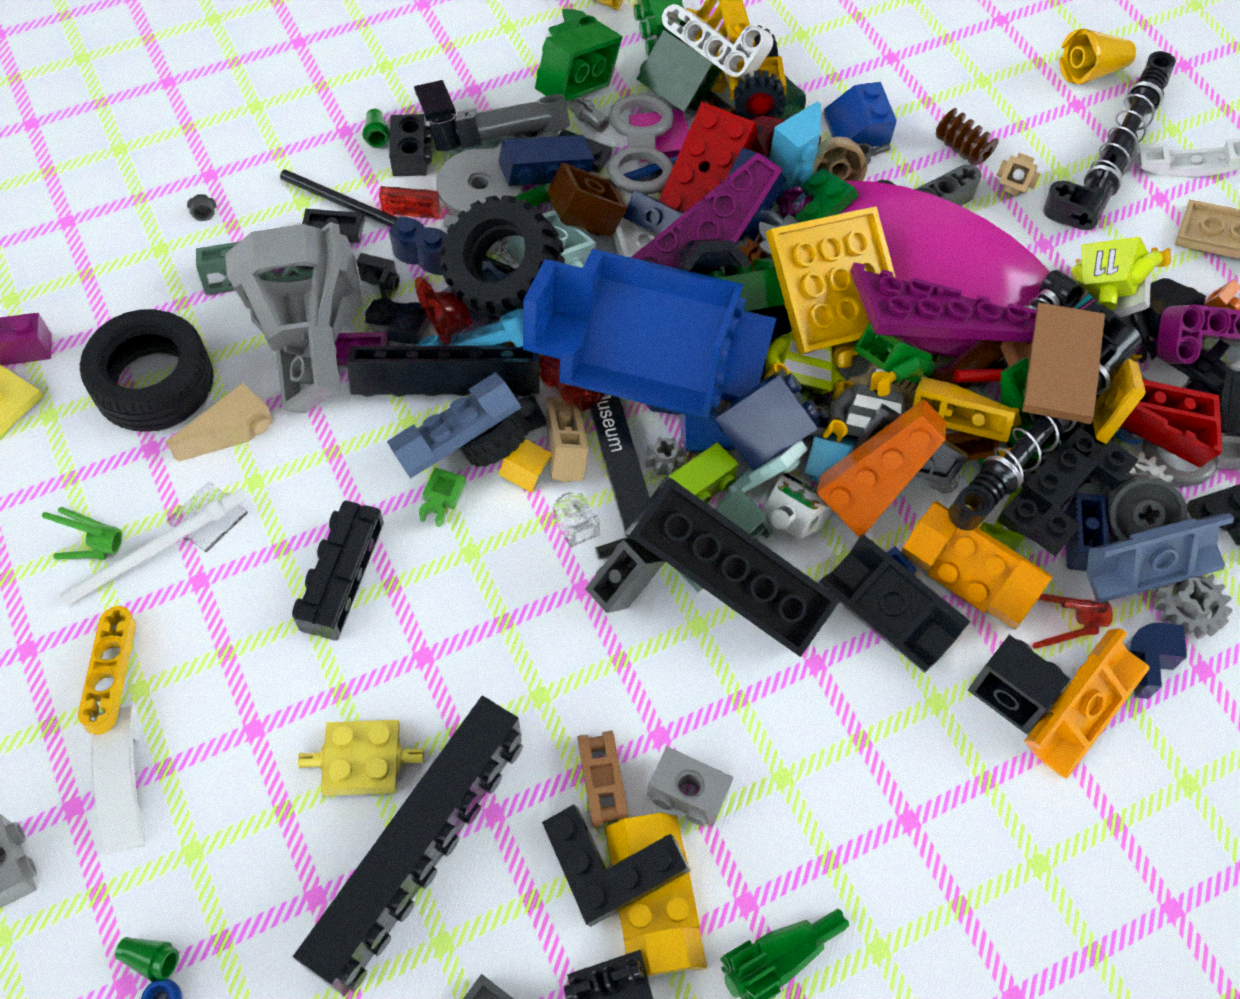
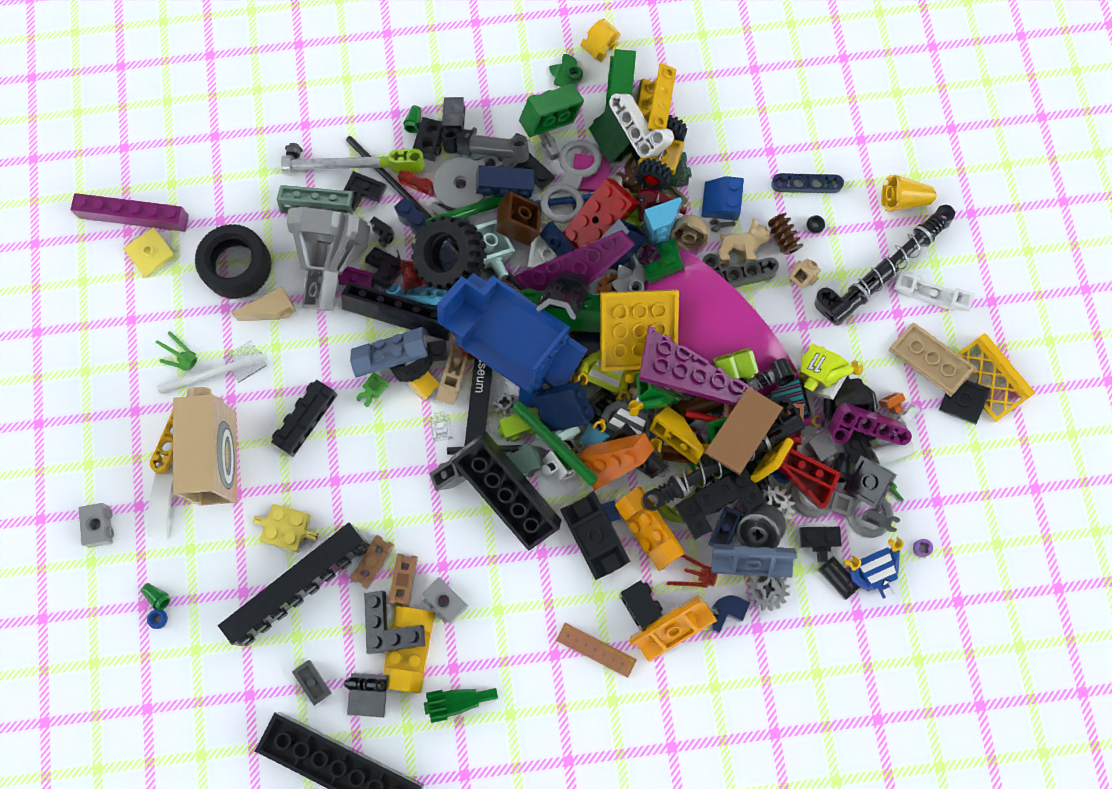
camera: 25 degrees right, 15 degrees up
none -> tan brick [173,387,238,506]
none -> piece [281,149,425,174]
none -> medium nougat plate [350,535,394,589]
none -> green axle [512,401,598,486]
none -> nougat tile [556,623,637,678]
none -> lime brick [713,348,759,380]
none -> tan animal [718,218,771,266]
none -> dark blue beam [771,173,844,193]
none -> black plate [806,215,825,234]

